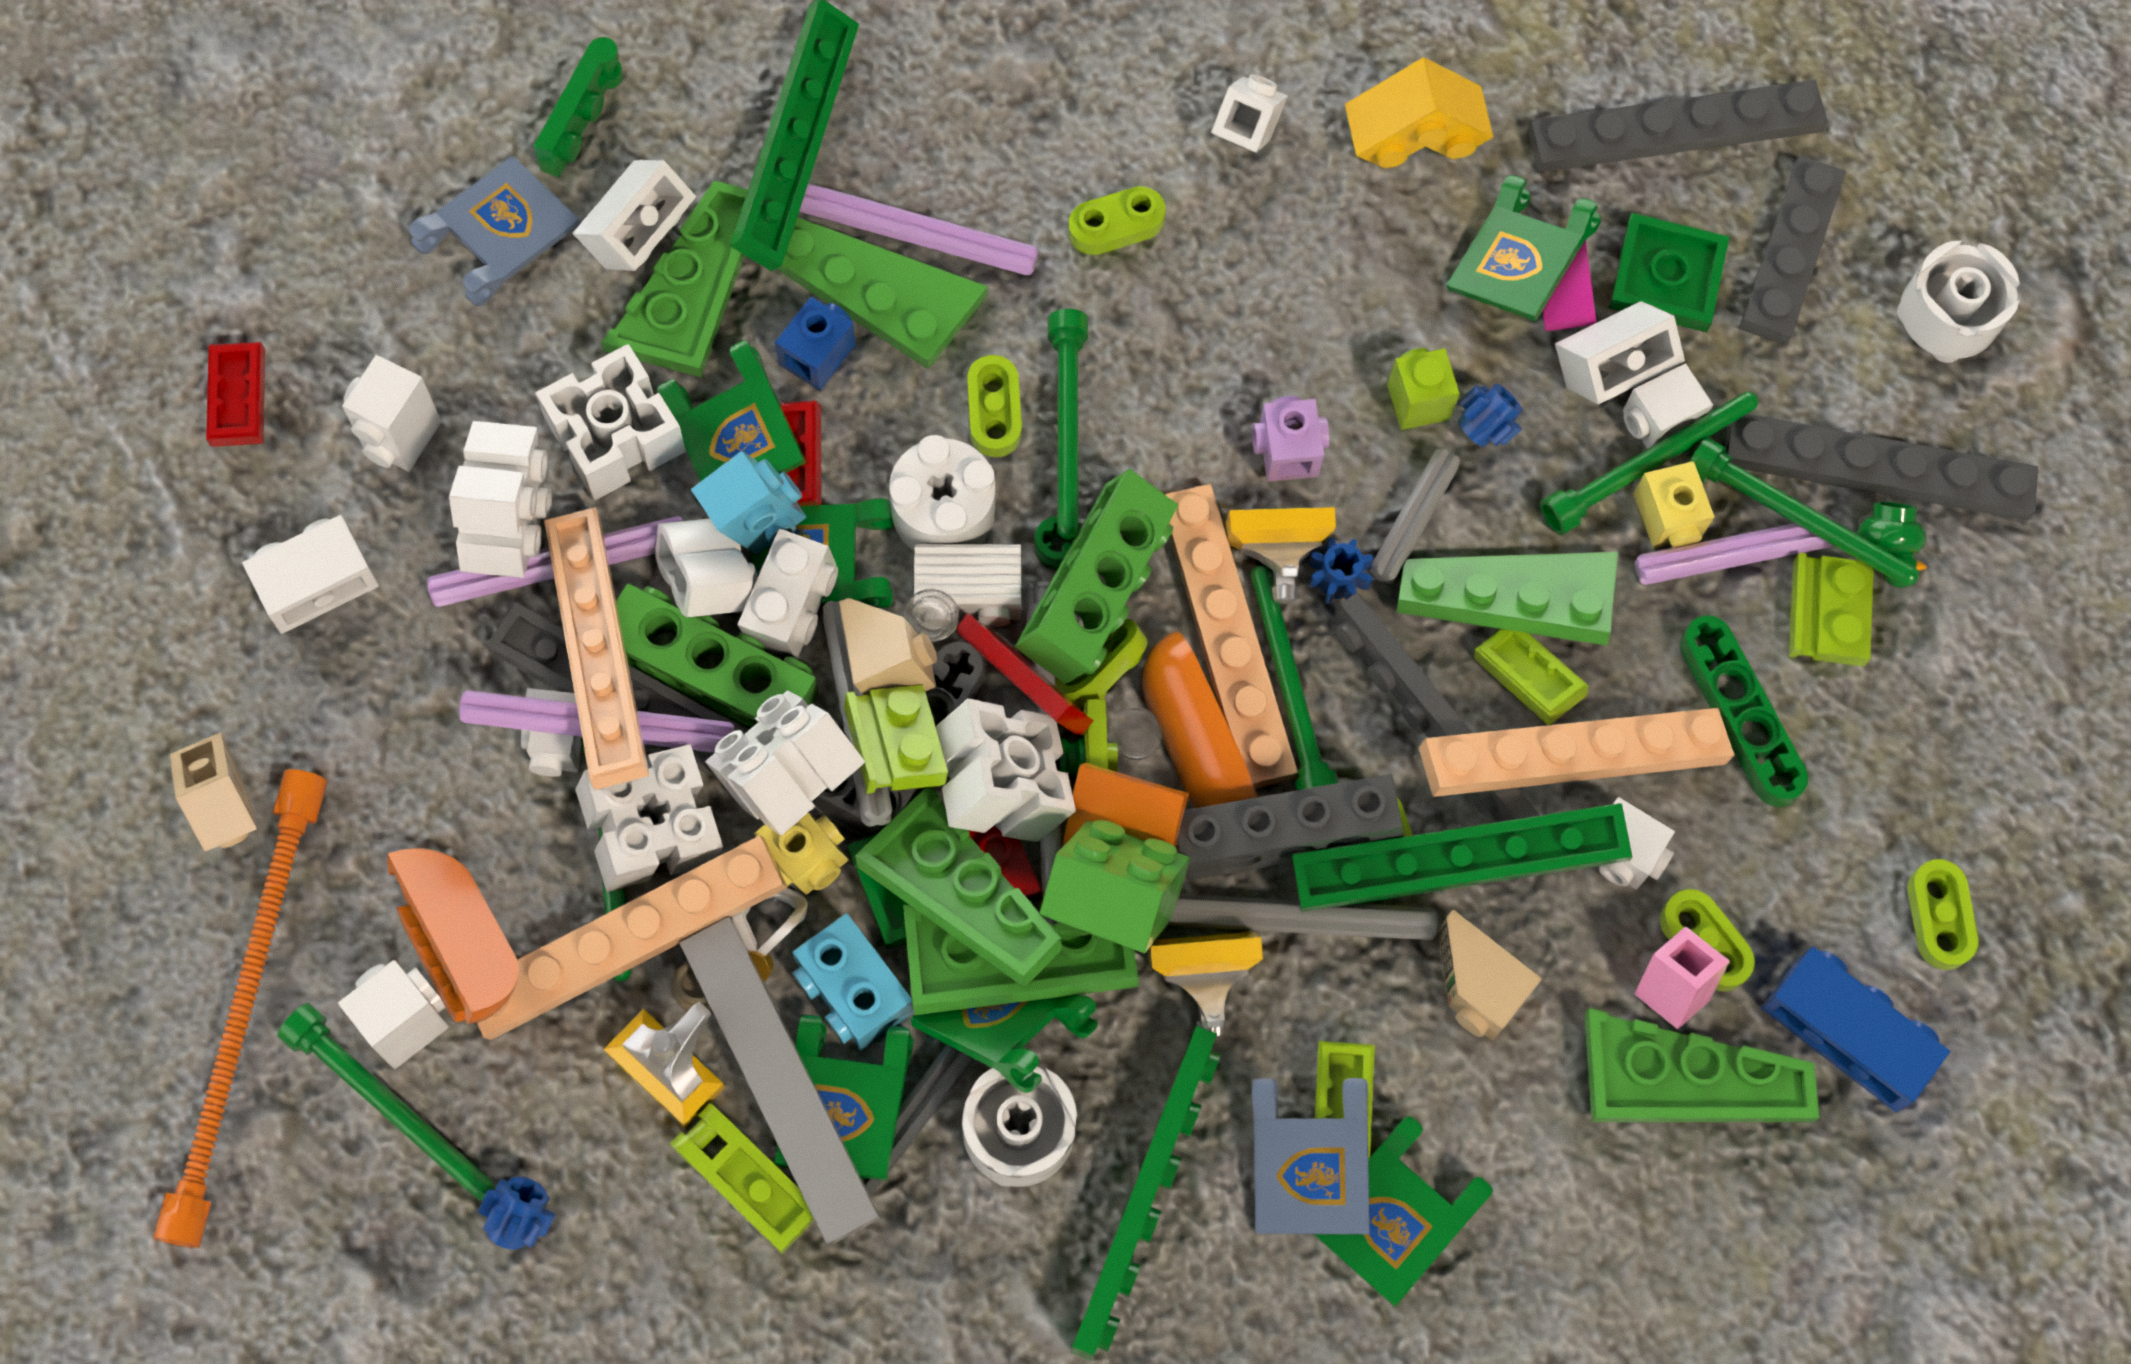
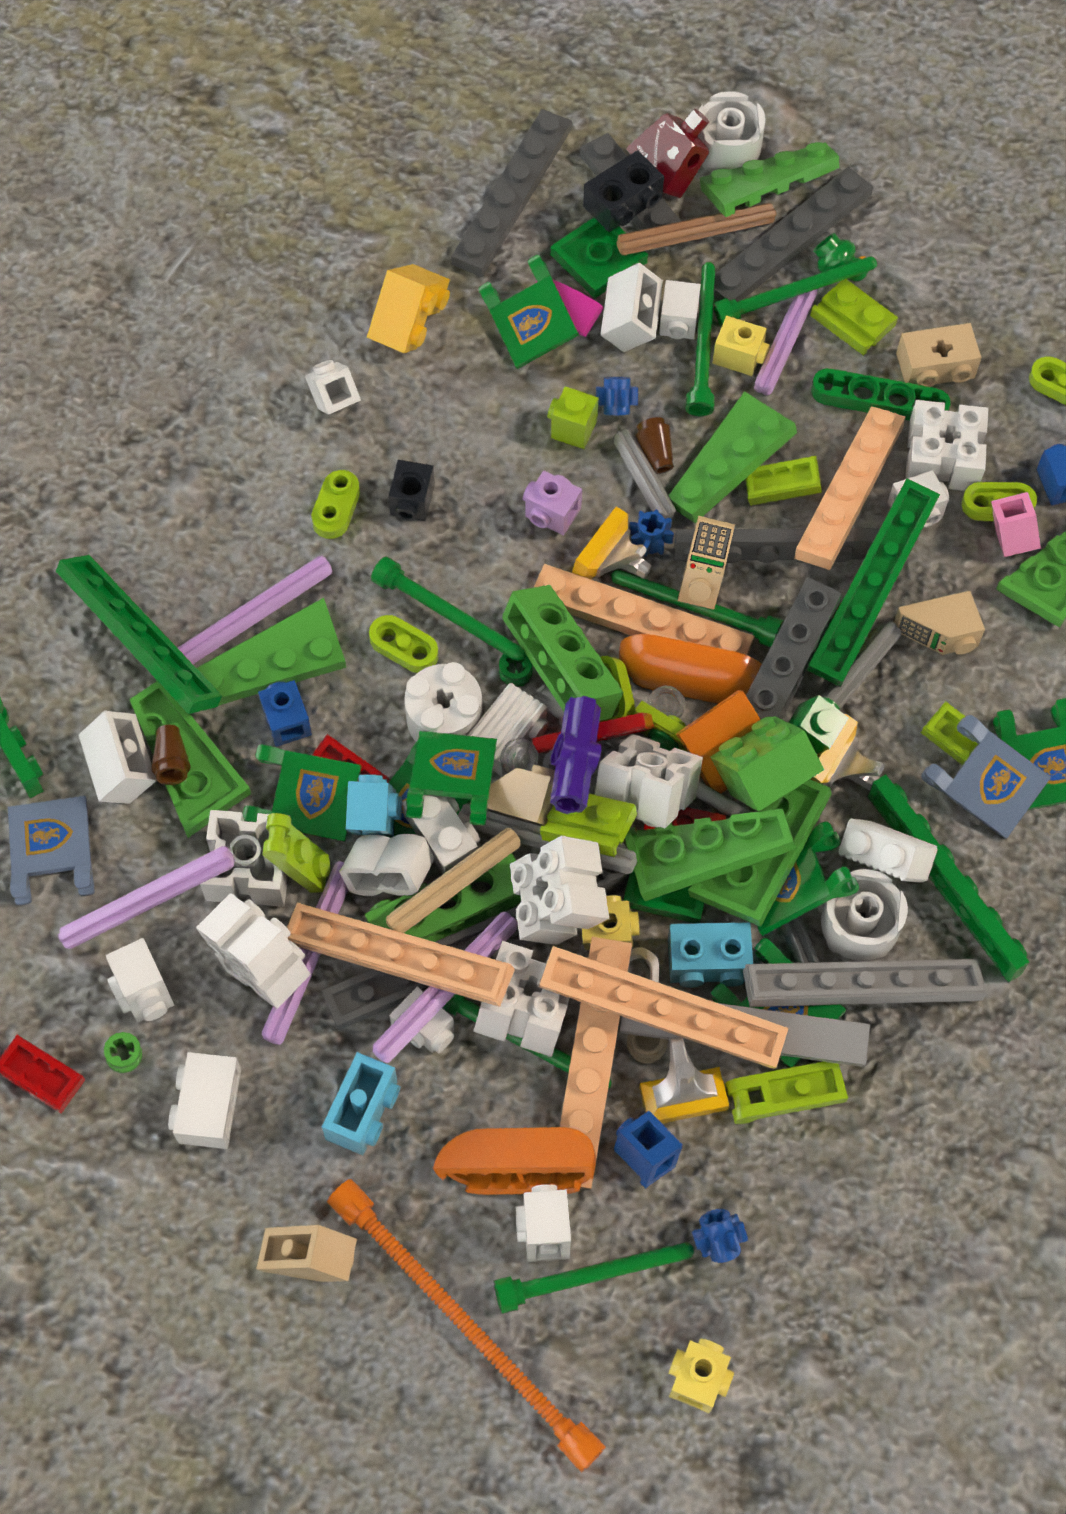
camera: 50 degrees left, 5 degrees down
none -> lavender axle [58,846,235,949]
none -> bright green bush [103,1032,142,1073]
none -> reddish brown cone [151,725,191,785]
none -> lime plate [262,813,330,893]
none -> medium azure brick [322,1052,401,1156]
none -> tan axle [386,828,521,933]
none -> black brick [388,459,435,521]
none -> green flag [406,731,497,826]
none -> light nougat plate [539,946,789,1069]
none -> dark purple piece [550,696,601,814]
none -> black brick [583,150,664,232]
none -> blue brick [614,1111,683,1189]
none -> medium nougat axle [616,203,776,255]
none -> torso [626,109,710,198]
none -> reddish brown cone [635,417,674,474]
none -> light yellow brick [668,1339,735,1414]
none -> tan slope [678,516,735,610]
none -> bright green wing [700,142,840,217]
none -> light grey tile [743,959,987,1007]
none -> brick [788,695,849,754]
none -> white brick [838,818,937,883]
none -> tan brick [896,323,981,387]
none -> white brick [905,400,988,491]

